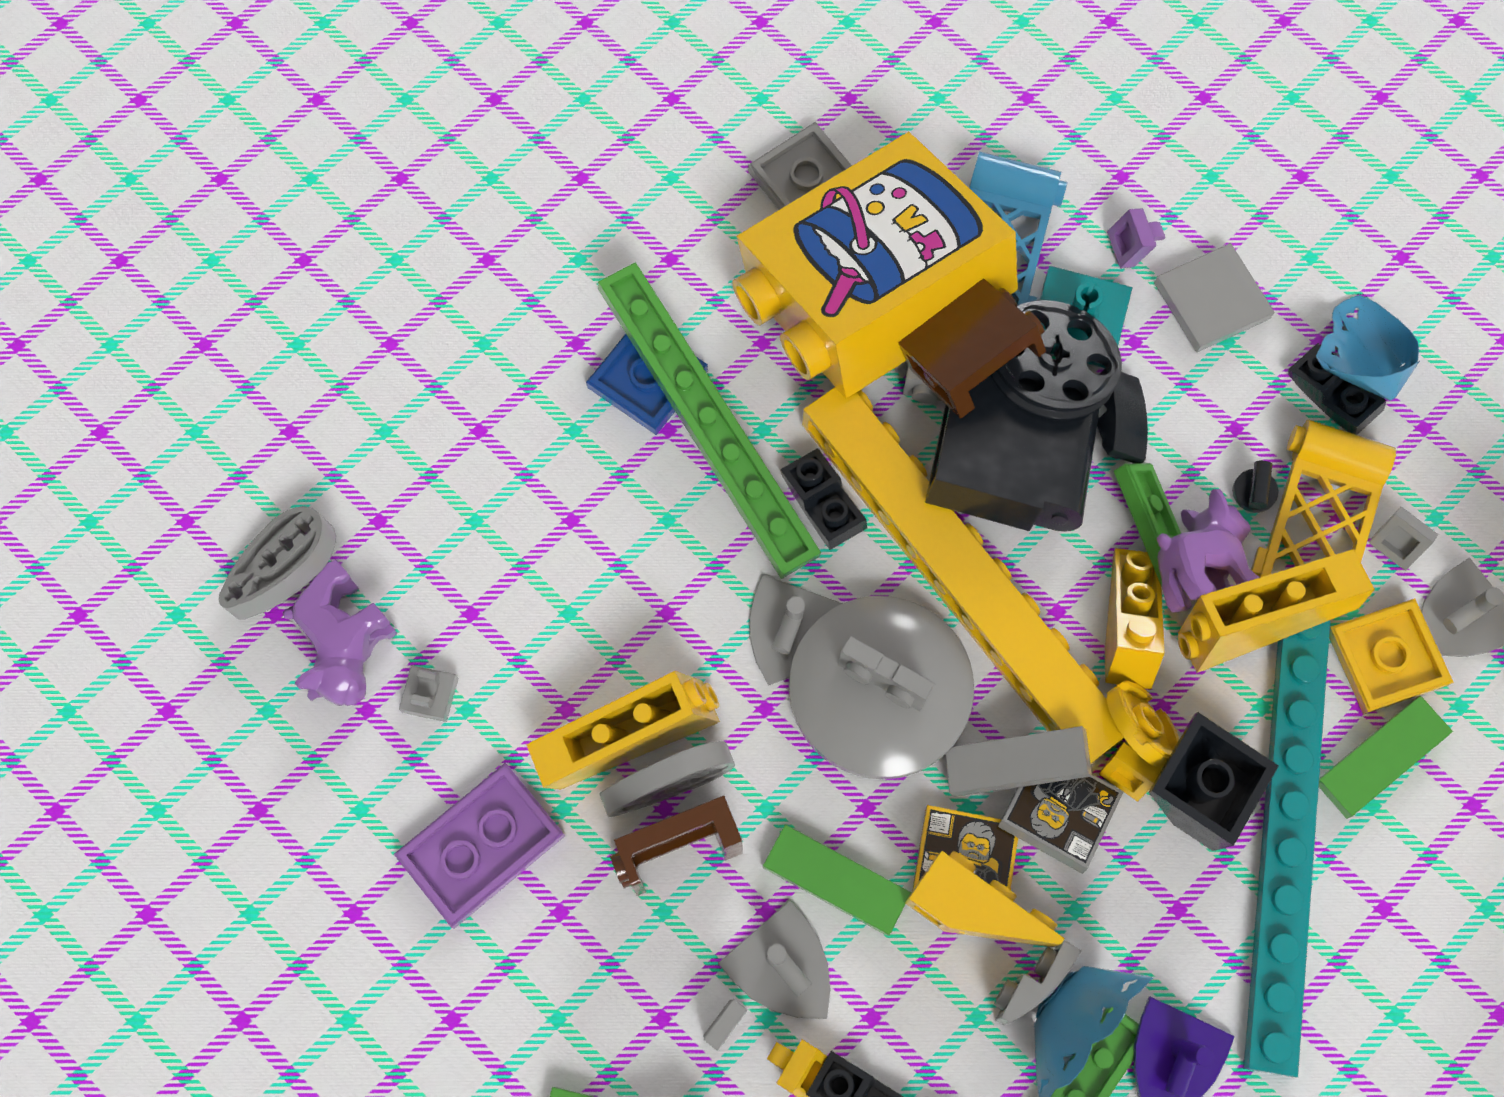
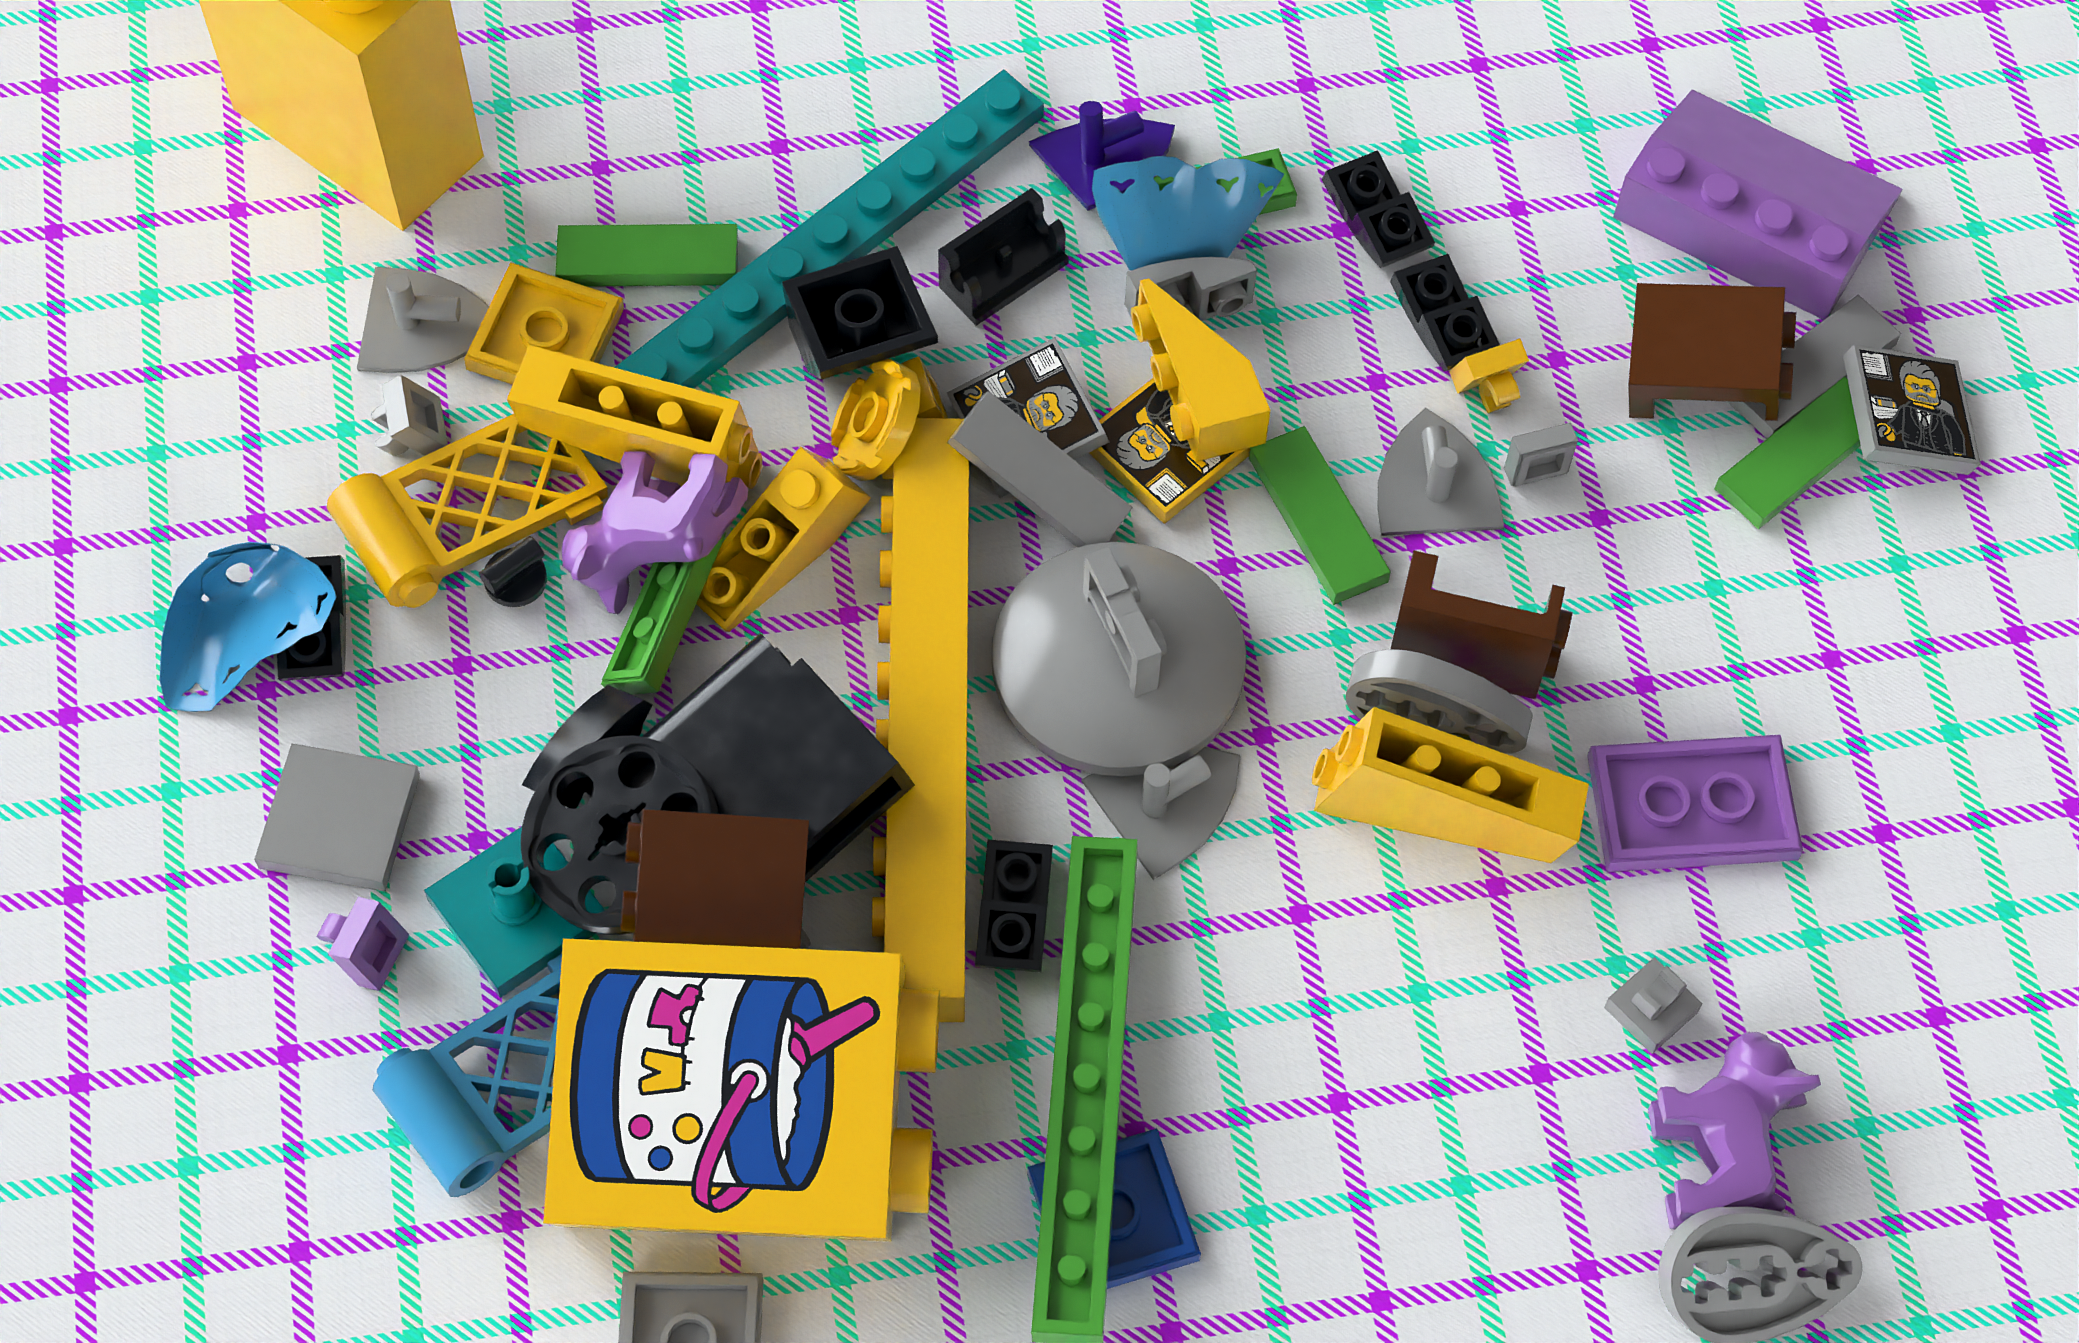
camera: 145 degrees left, 10 degrees down
none -> black hinge [938,188,1069,326]

